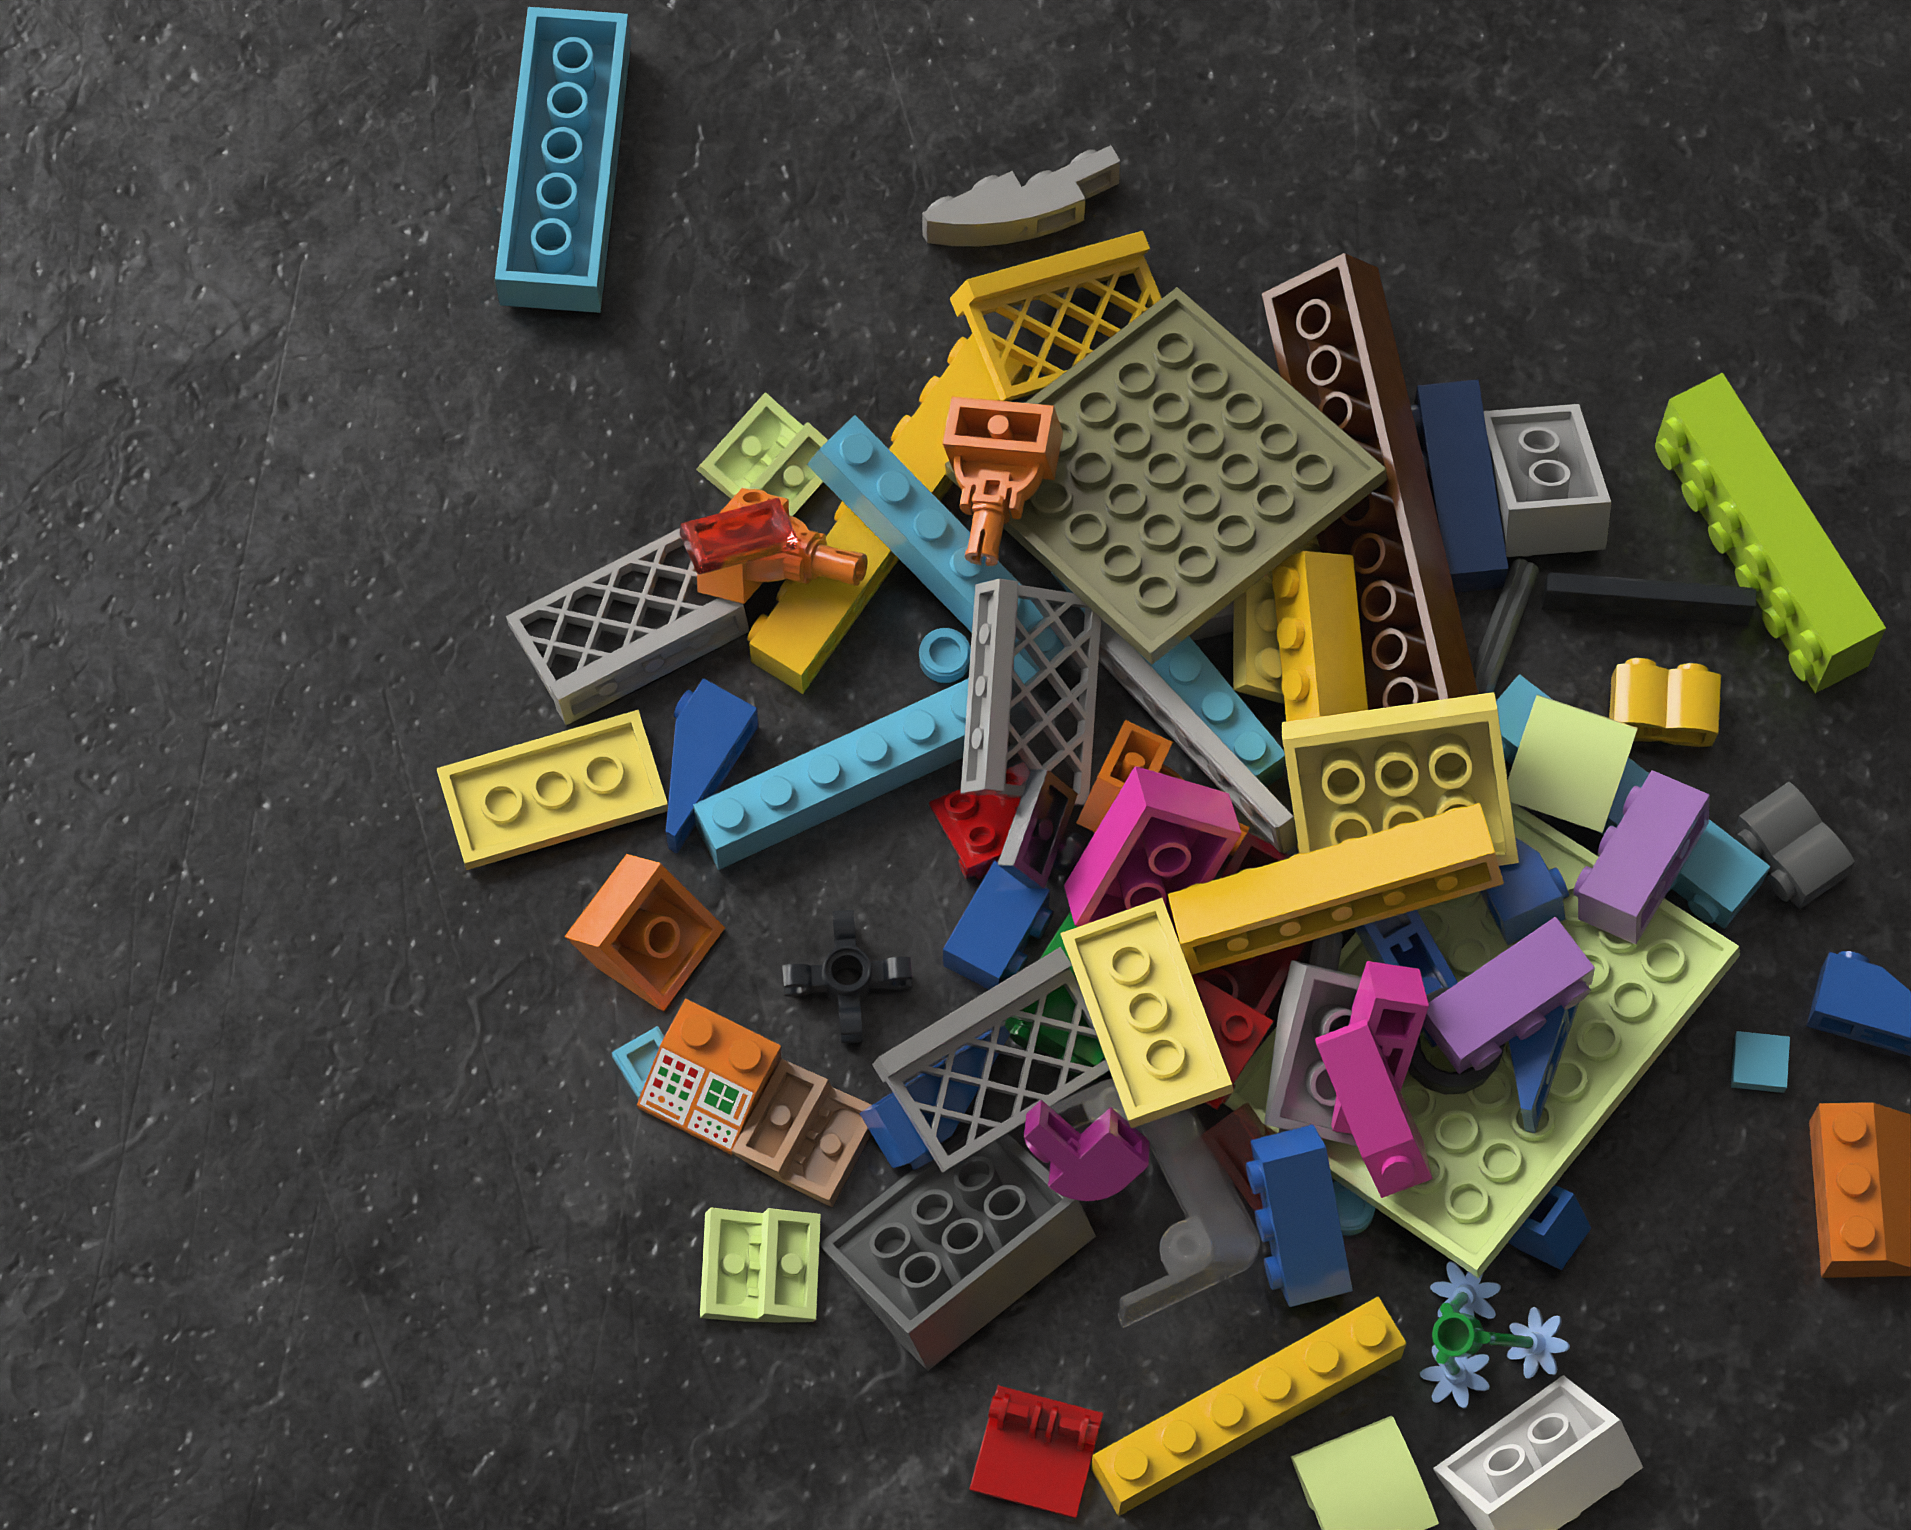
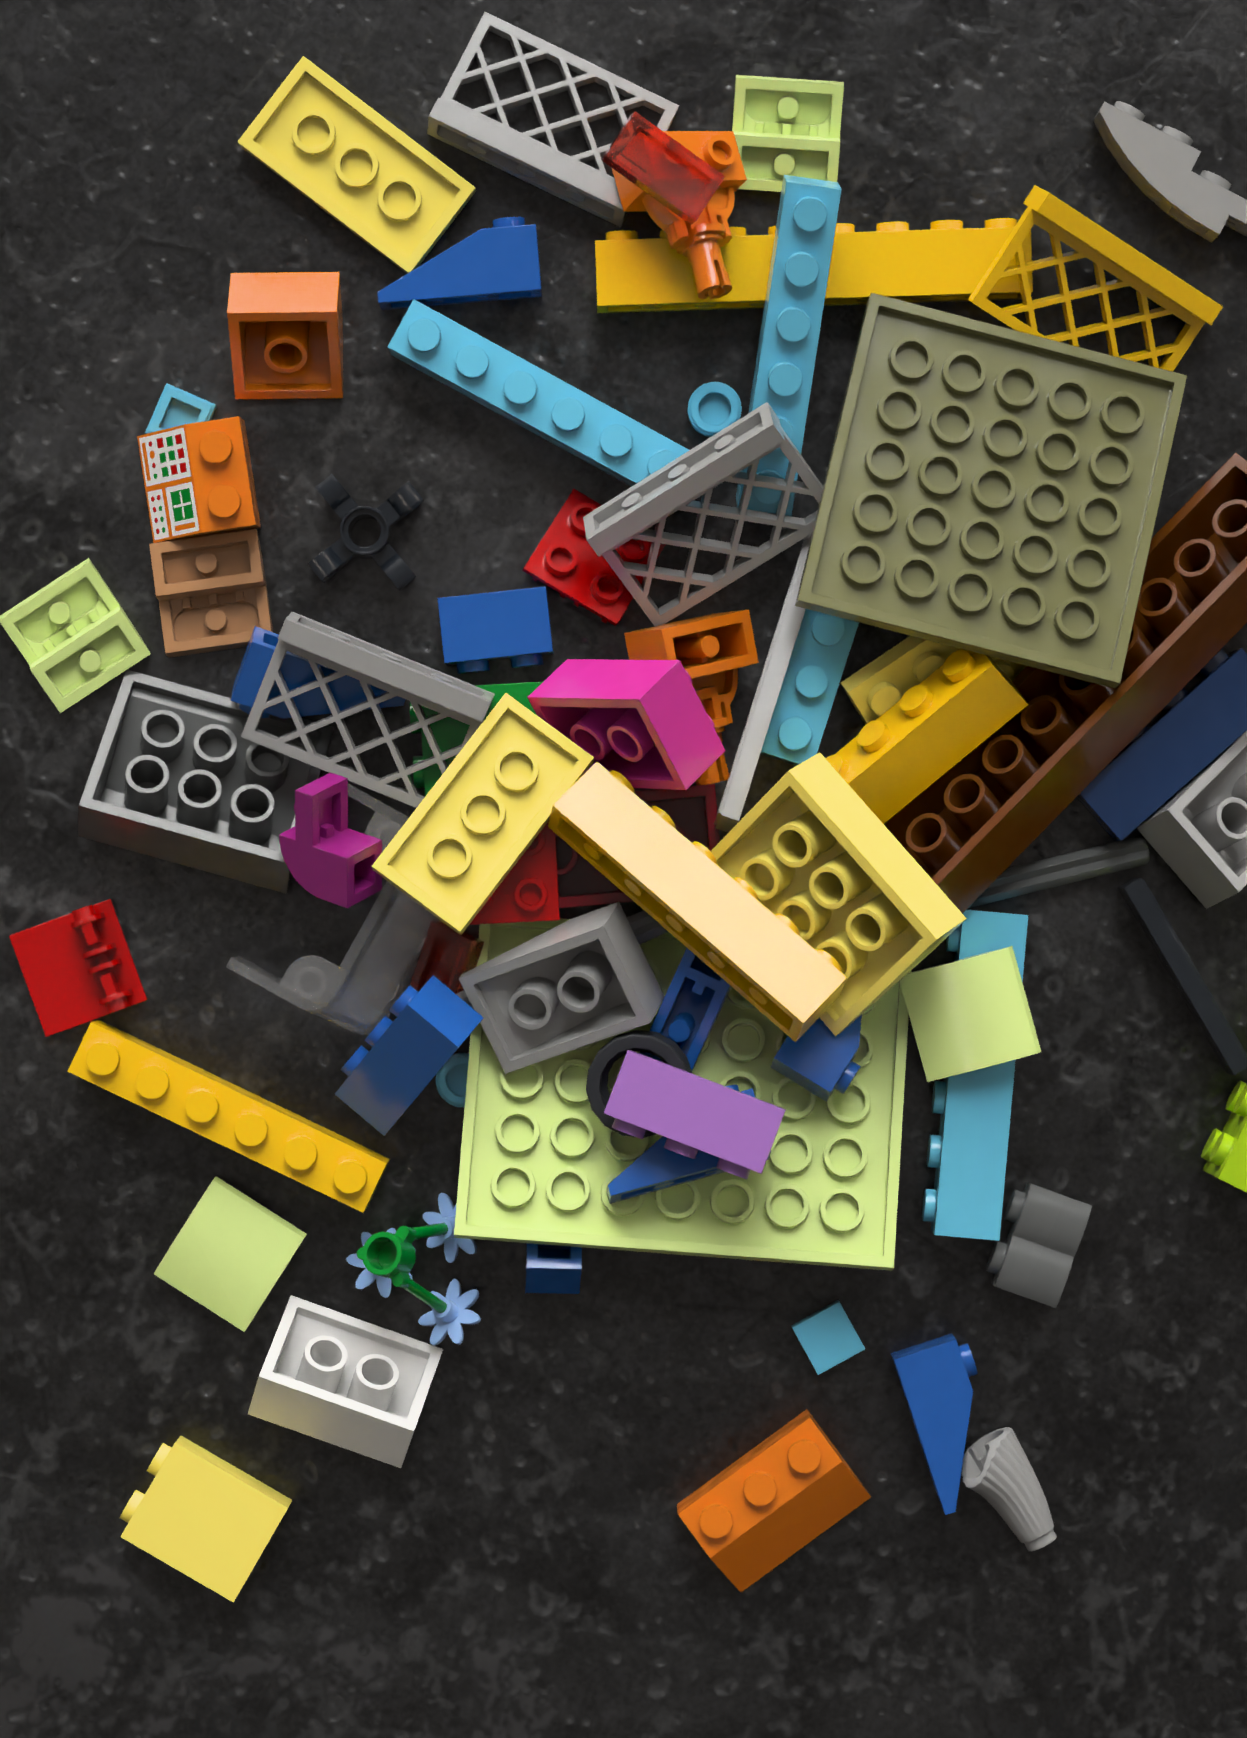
camera: 60 degrees right, 20 degrees up
orange brick [942,397,1063,566] -> none
black plate [997,769,1088,889] -> none
dark pink slope [1315,1019,1433,1198] -> none
dark pink slope [1331,961,1429,1134] -> none
medium lavender brick [1573,770,1710,945] -> none
yellow brick [1609,658,1721,747] -> none

